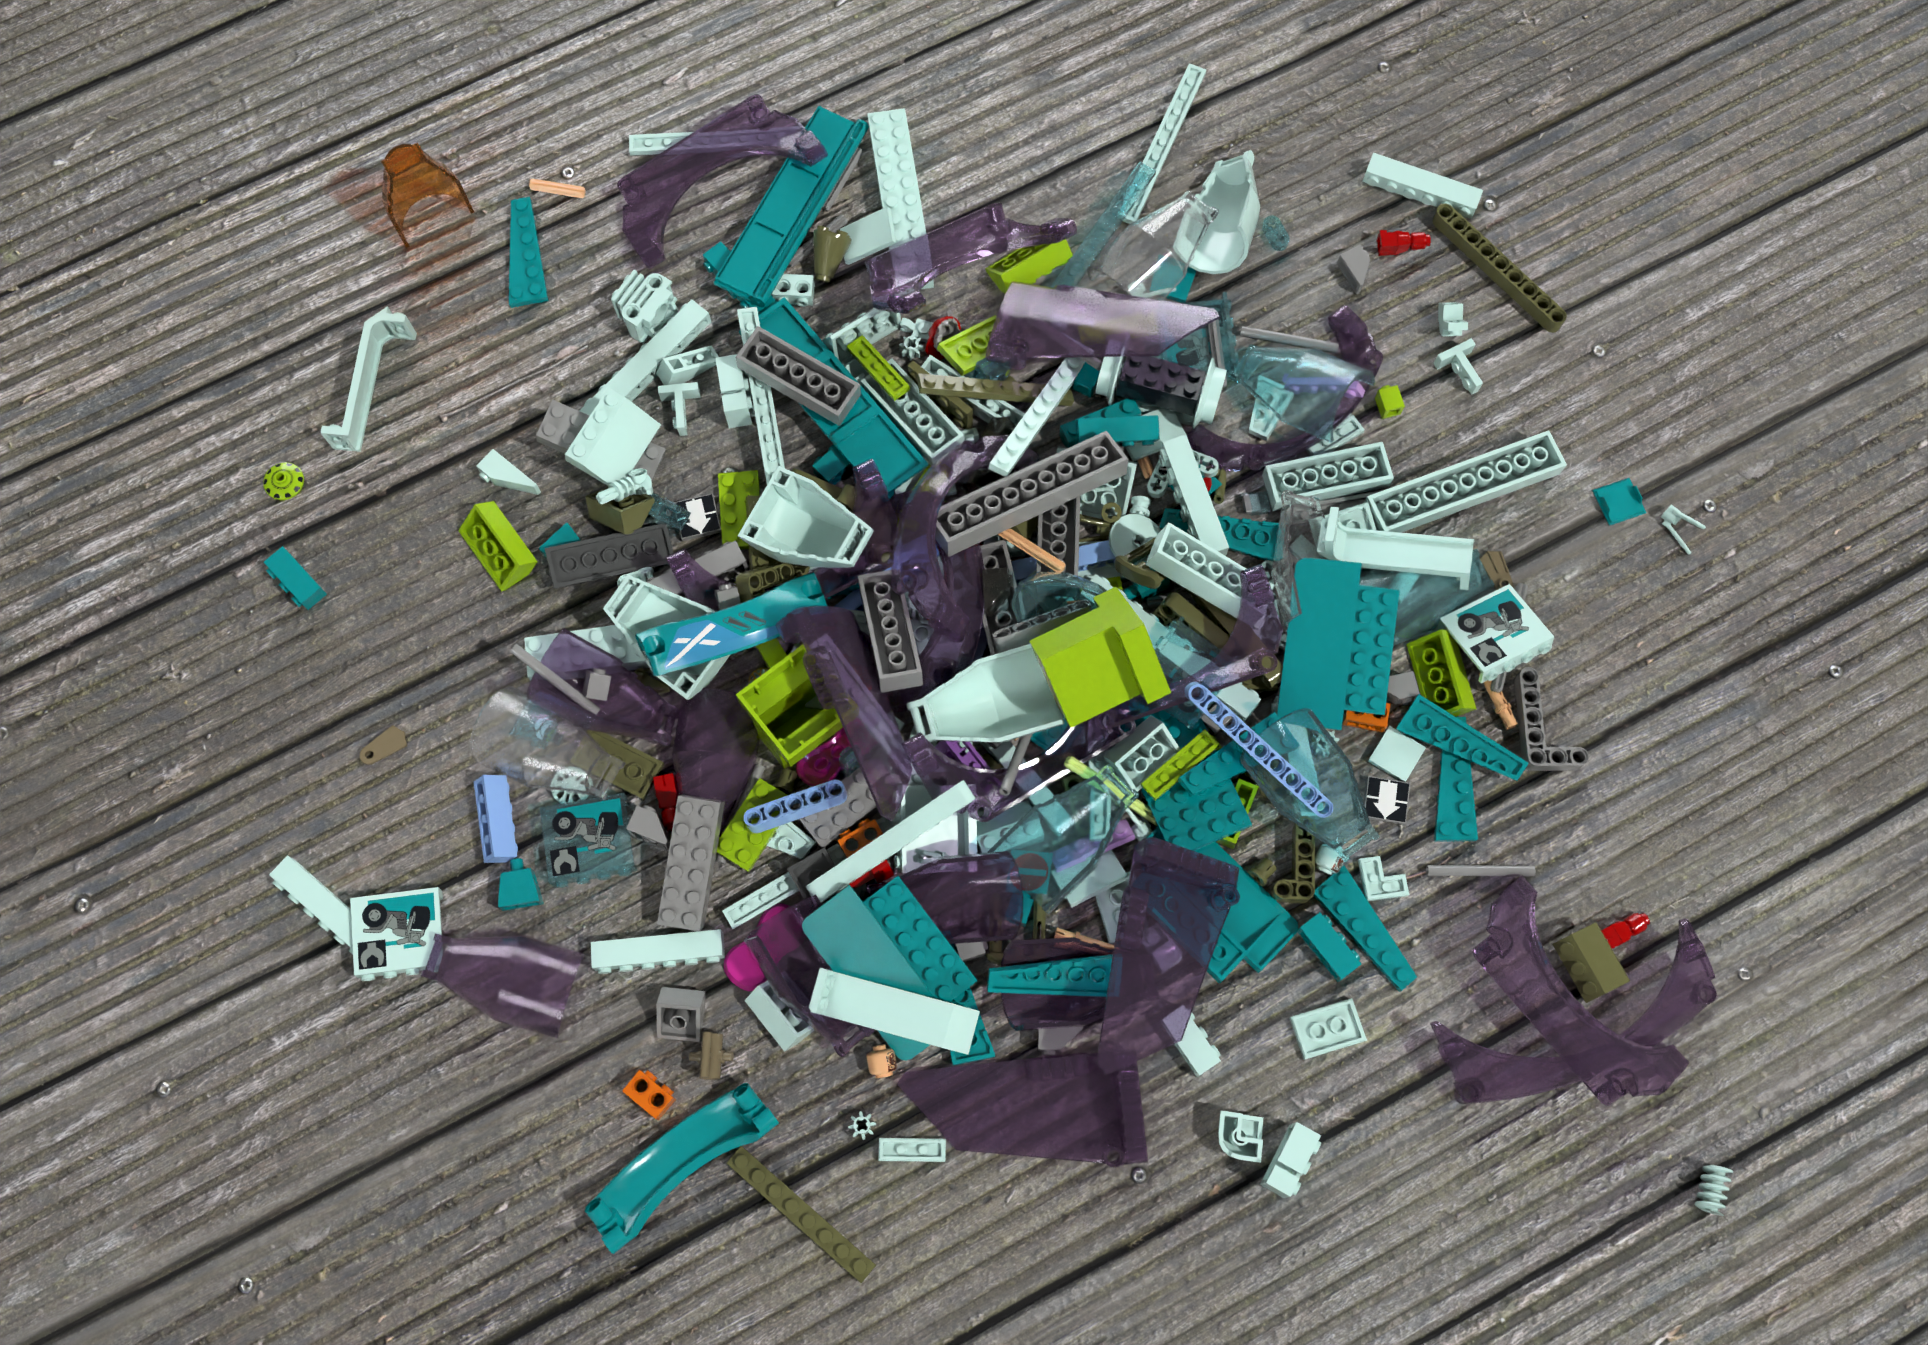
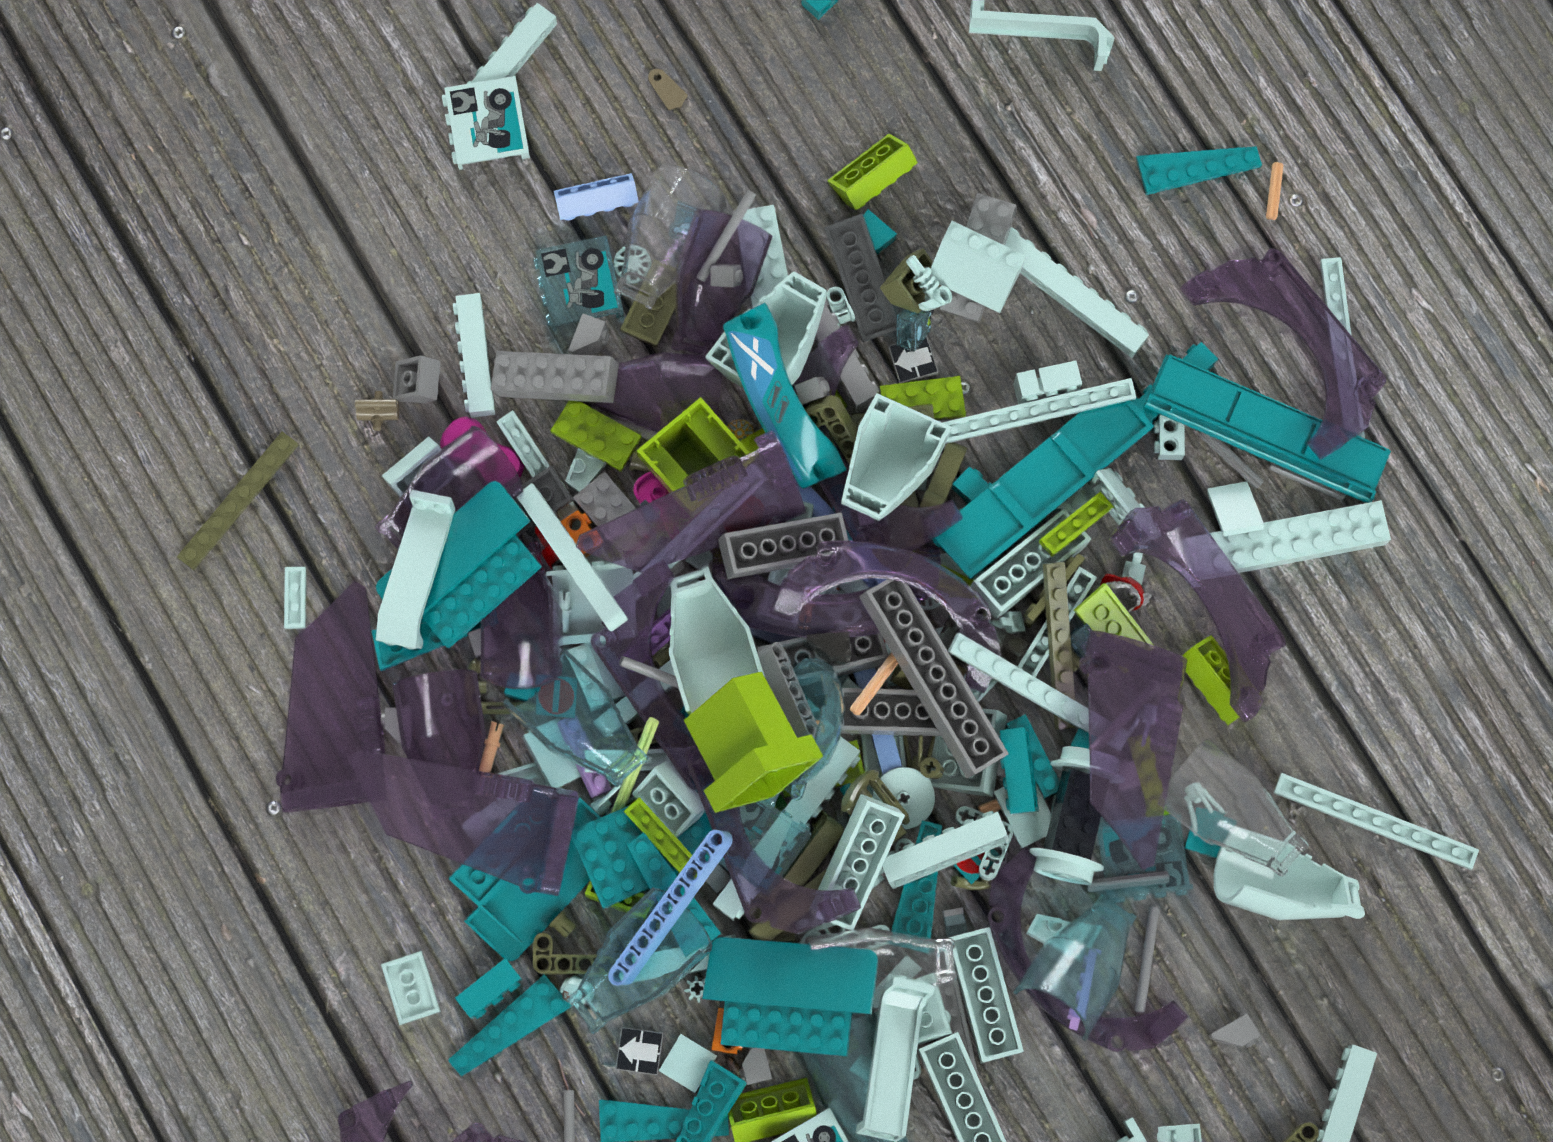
camera: 85 degrees right, 5 degrees up
clear orange windscreen [381,142,474,248] -> none
clear purple windscreen [421,934,586,1039] -> none
light aqua slope [477,449,541,495] -> none
teal torso [498,858,544,911] -> none
teal panel [584,1083,779,1254] -> none
light aqua piece [611,270,678,344] -> none
orange brick [622,1070,676,1120] -> none
red piece [653,773,679,832] -> none
light aqua slope [656,345,719,385] -> none
light aqua bracket [658,382,701,436] -> none
light grey brick [736,326,861,426] -> none
light blue beam [743,779,847,833] -> none
olive cone [813,226,852,283] -> none
light aqua gear [848,1111,876,1140] -> none
light nougat head [866,1044,897,1078] -> none
light aqua gear [899,334,924,361] -> none
teal wing [987,954,1122,997] -> none
clear light blue plate [1033,162,1156,325] -> none
light aqua wheel [1129,496,1151,518] -> none
light aqua brick [1159,1005,1221,1077] -> none
light aqua brick [1218,1111,1264,1163] -> none
light aqua piece [1260,1122,1321,1198] -> none
clear light blue beam [1262,215,1290,251] -> none
light aqua tile [1304,415,1365,456] -> none
light aqua tile [1358,856,1409,902] -> none
lime brick [1375,385,1405,419] -> none
red piece [1376,230,1431,256] -> none

